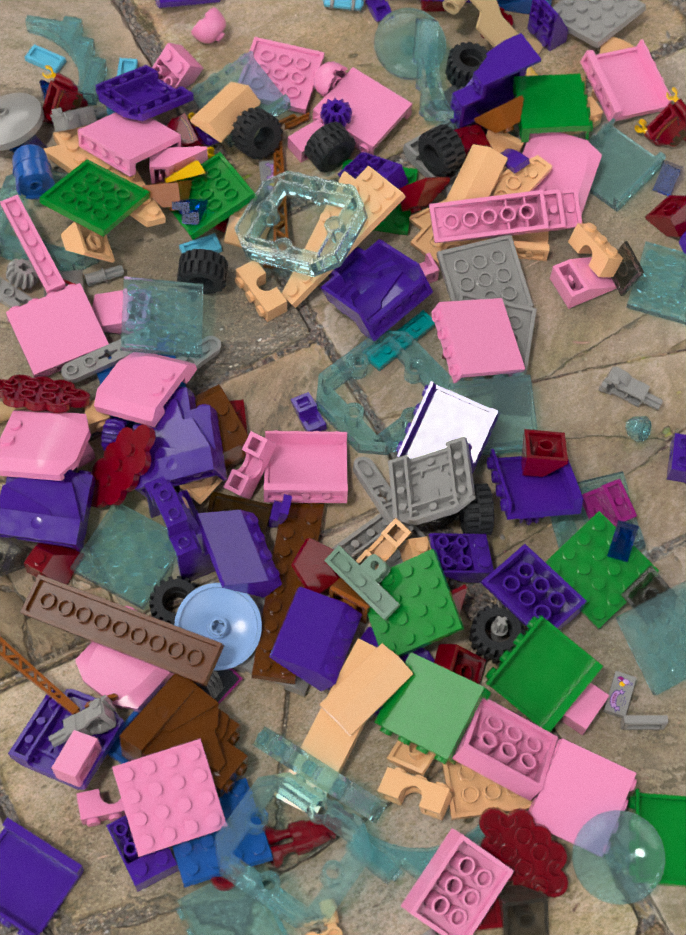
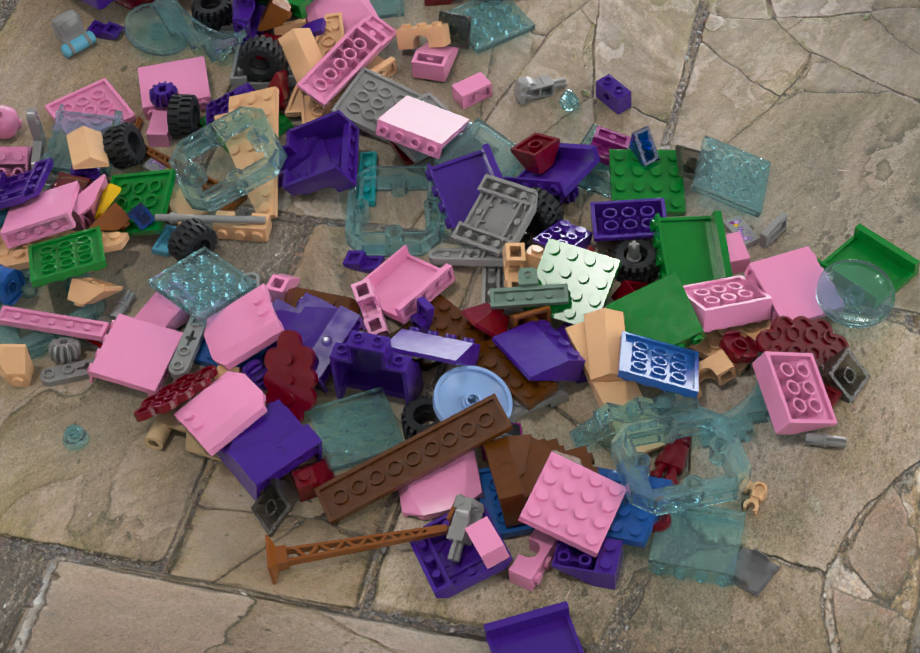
camera: 40 degrees left, 15 degrees down
bright pink cylinder [313,61,348,97] -> none
none -> light grey beam [26,108,46,170]
none -> light grey bar [155,212,266,224]
none -> bright pink slope [266,274,300,303]
none -> bright pink panel [452,72,493,110]
none -> blue plate [617,331,699,398]
none -> dark red plate [718,330,759,364]

